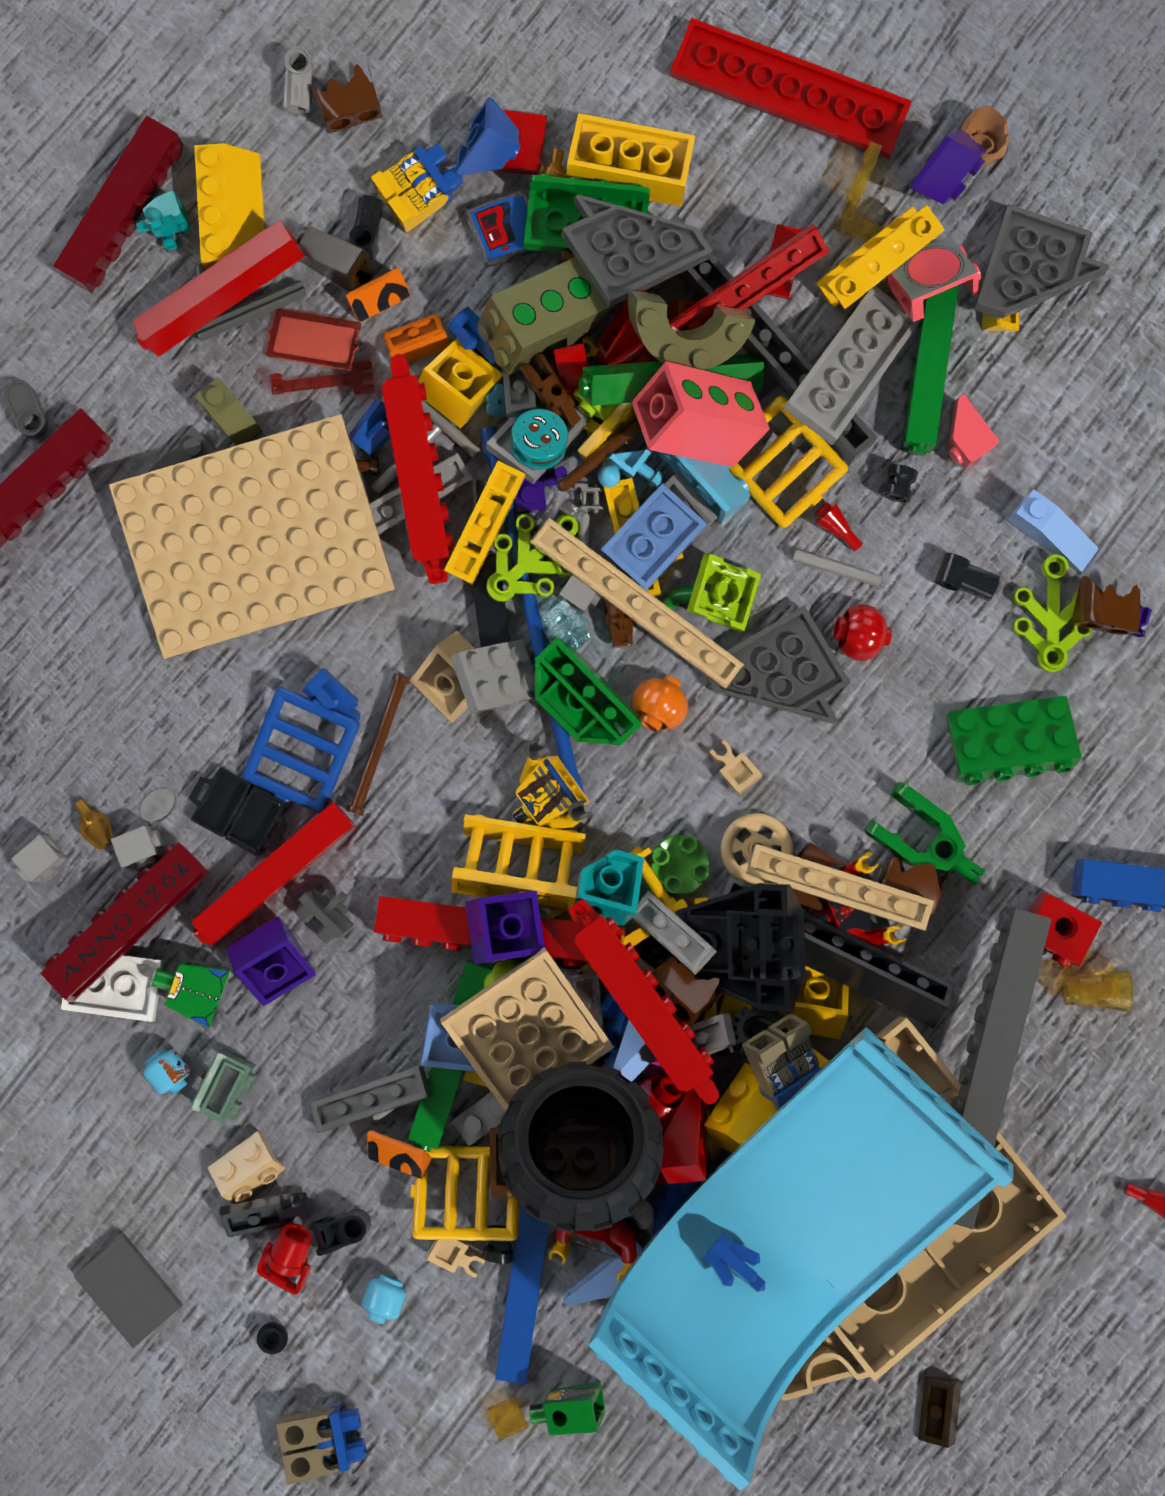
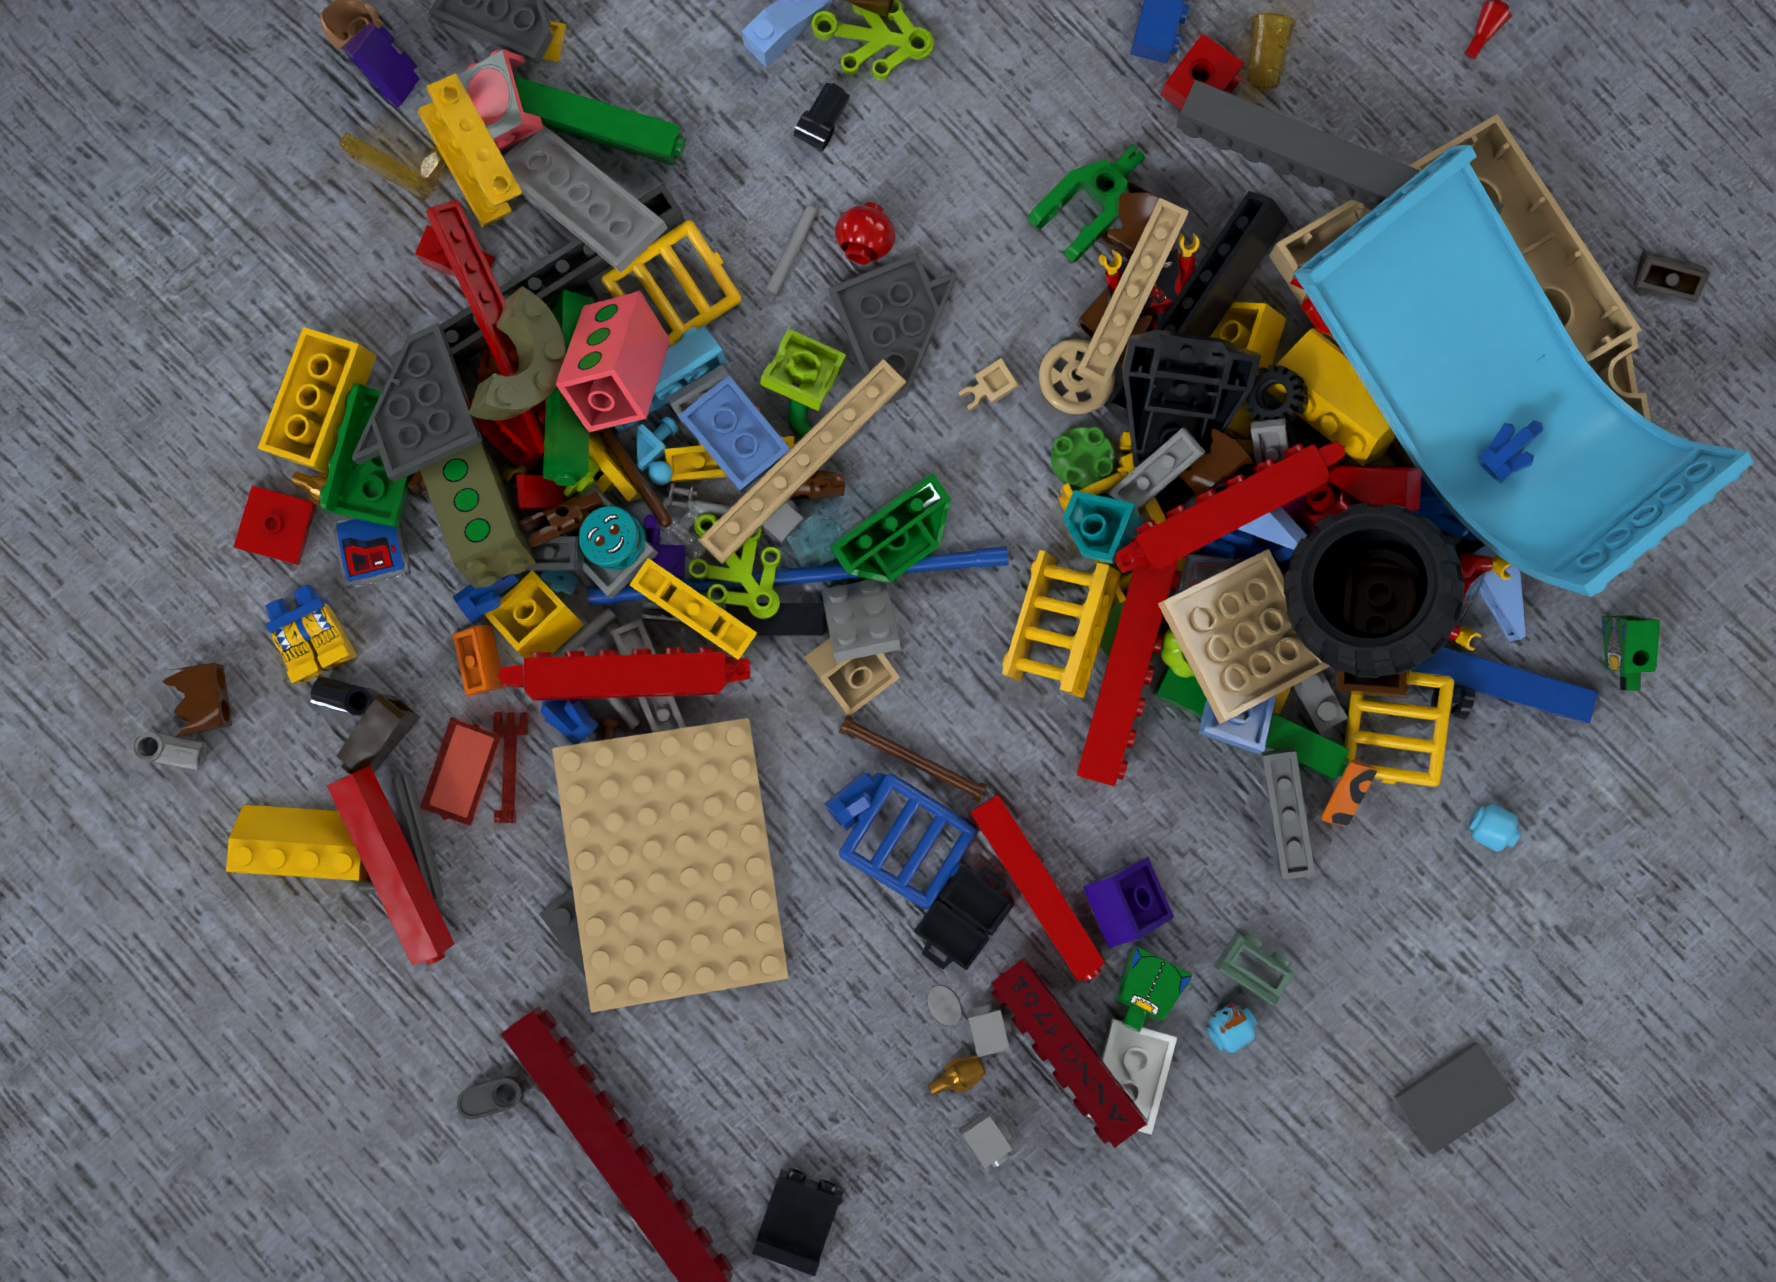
camera: 85 degrees left, 0 degrees up
dark red brick [53,115,183,294] -> none
teal piece [136,190,192,251] -> none
olive slope [195,377,263,446] -> none
tan bracket [207,1131,285,1204] -> none
black hinge [219,1192,309,1238] -> none
red piece [257,1223,312,1295] -> none
black plate [257,1322,288,1354] -> none
dark tan hips [276,1404,367,1485] -> none
dark grey hips [295,886,354,944] -> none
black piece [308,1209,371,1256] -> none
orange slope [346,267,410,322] -> none
tan plate [426,1240,485,1278] -> none
blue slope [456,97,520,175] -> none
dark purple slope [465,891,545,964] -> none
clear yellow tile [487,1396,528,1440] -> none
torso [513,738,593,829] -> none
orange plant [632,675,688,732] -> none
red plate [670,17,912,159] -> none
dark tan hips [742,1013,822,1110] -> none
red cone [814,502,863,552] -> none
black wheel [881,464,918,503] -> none
green bracket [946,696,1082,785] -> none
coral slope [947,394,1000,470] -> none

